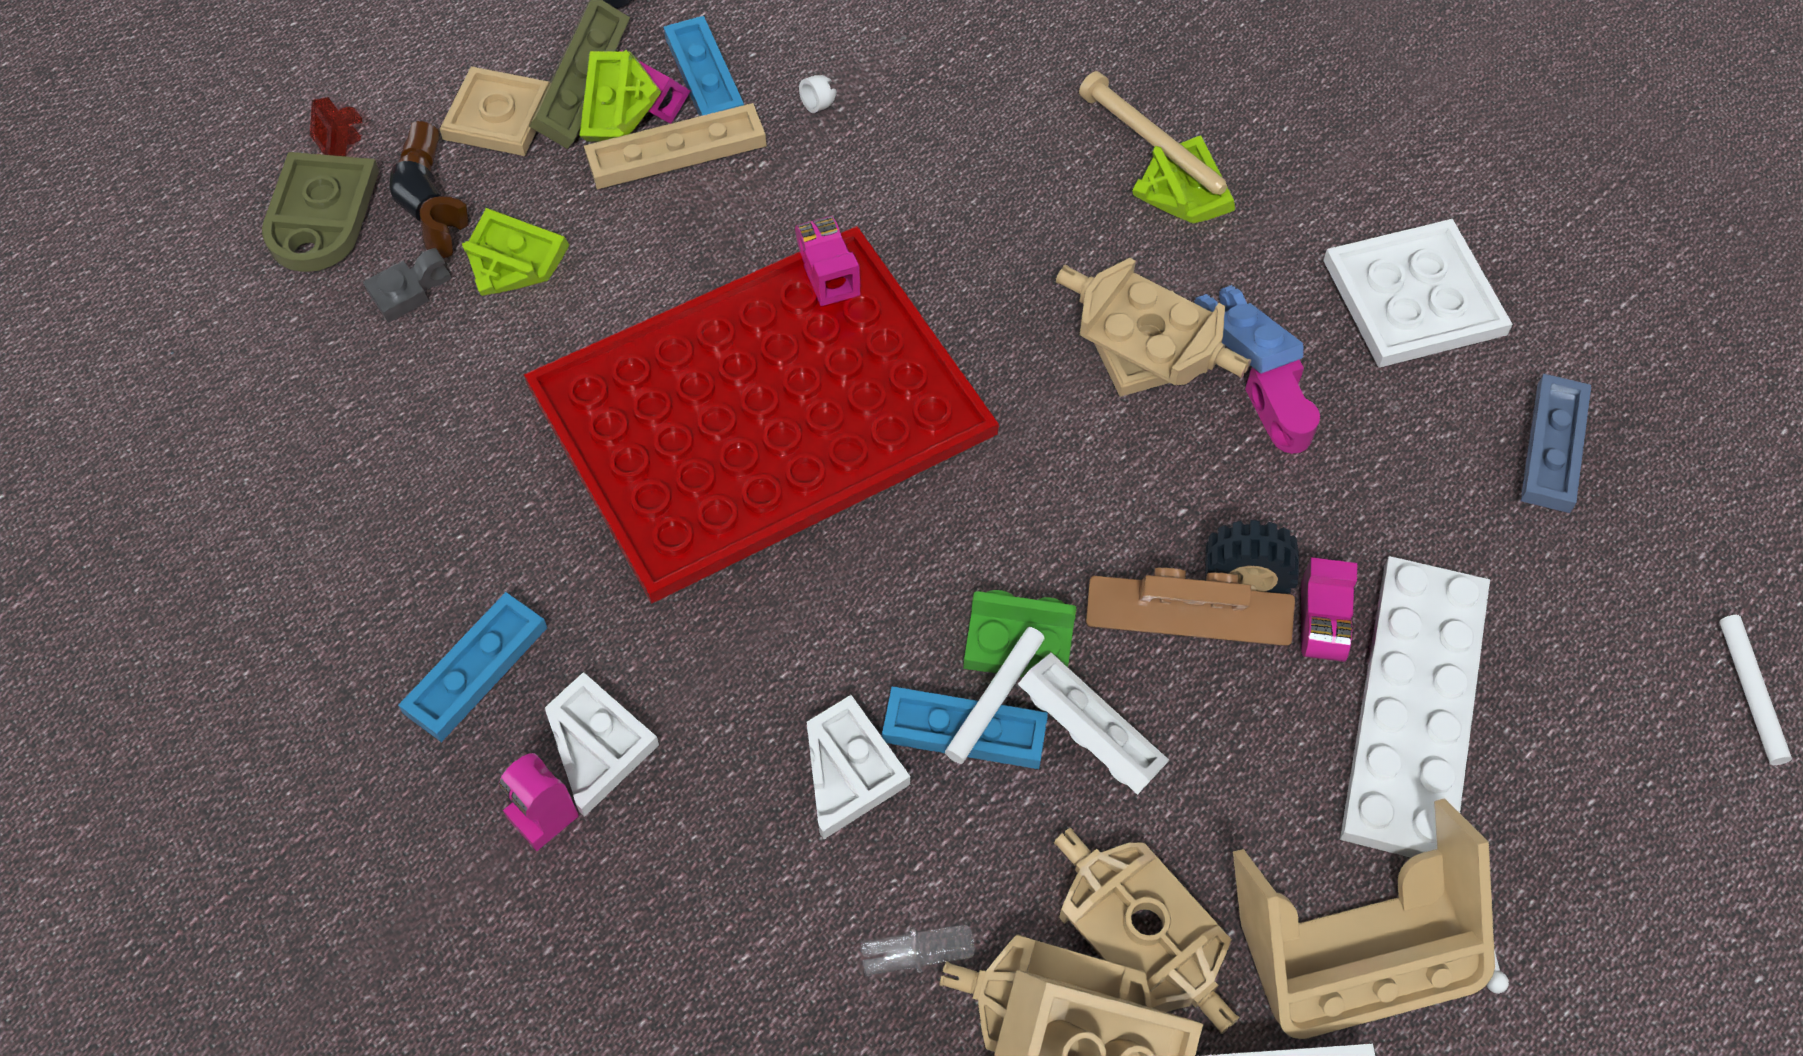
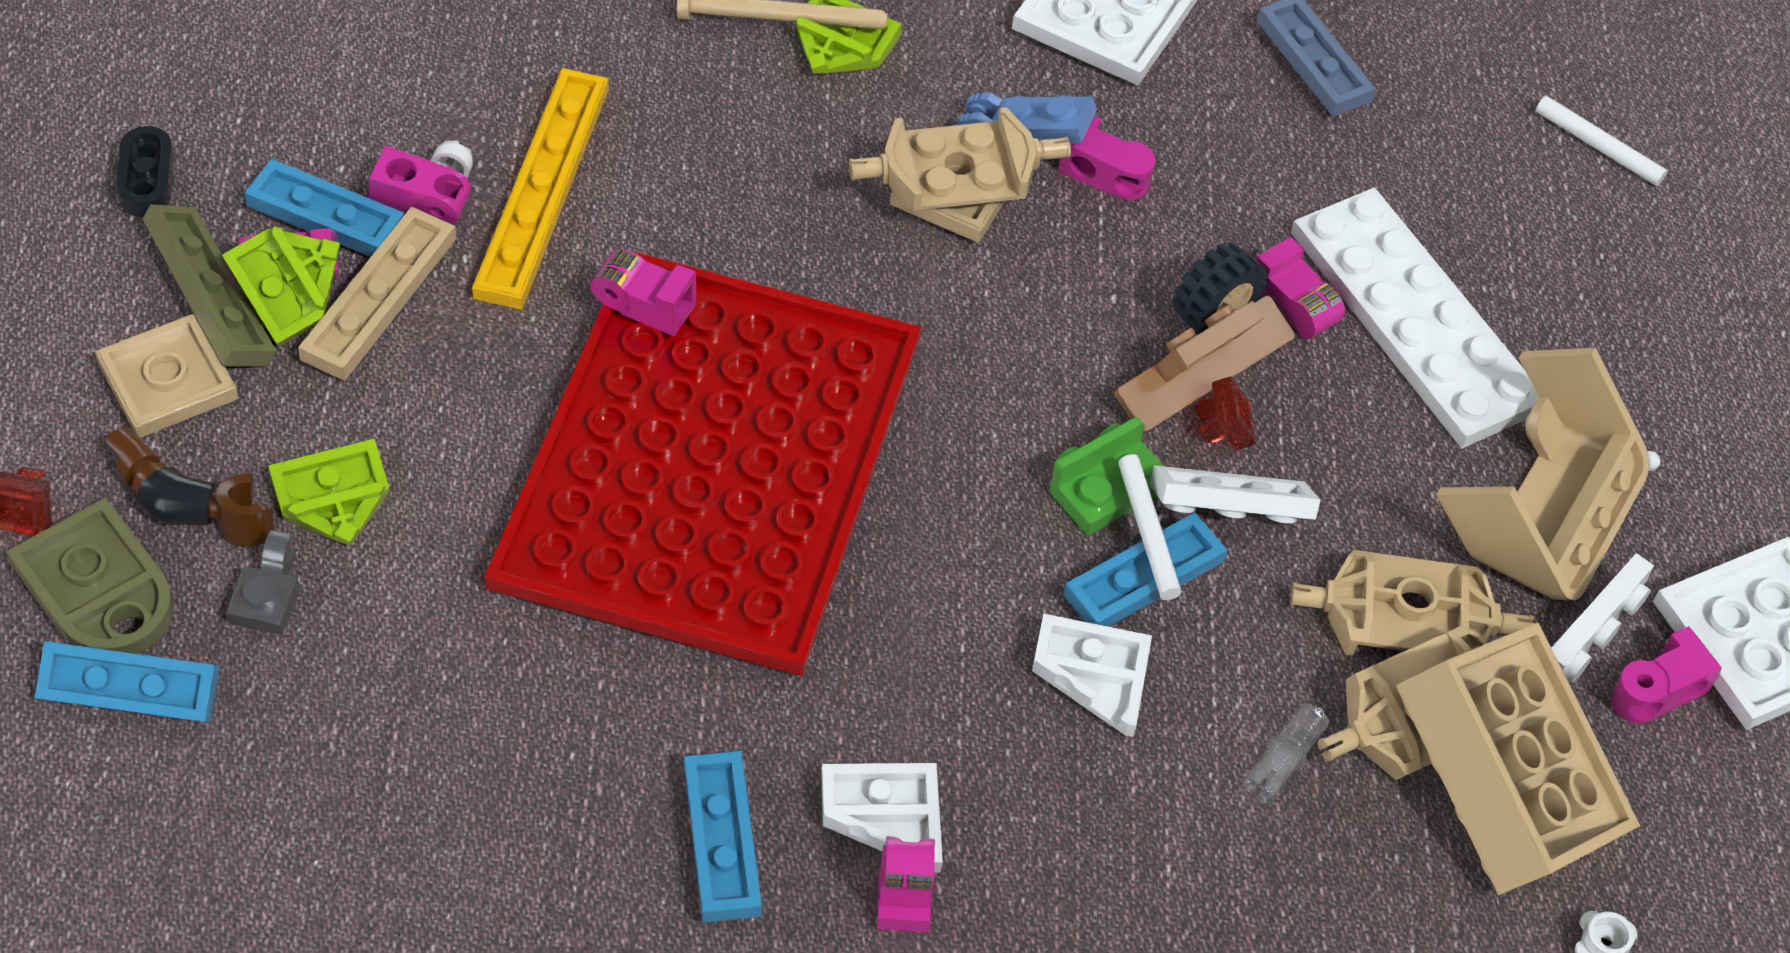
camera: 50 degrees left, 5 degrees down
none -> dark azure plate [35,641,220,722]
none -> dark pink leg [369,145,472,225]
none -> yellow tile [472,68,609,310]
none -> clear red tile [1195,376,1256,450]

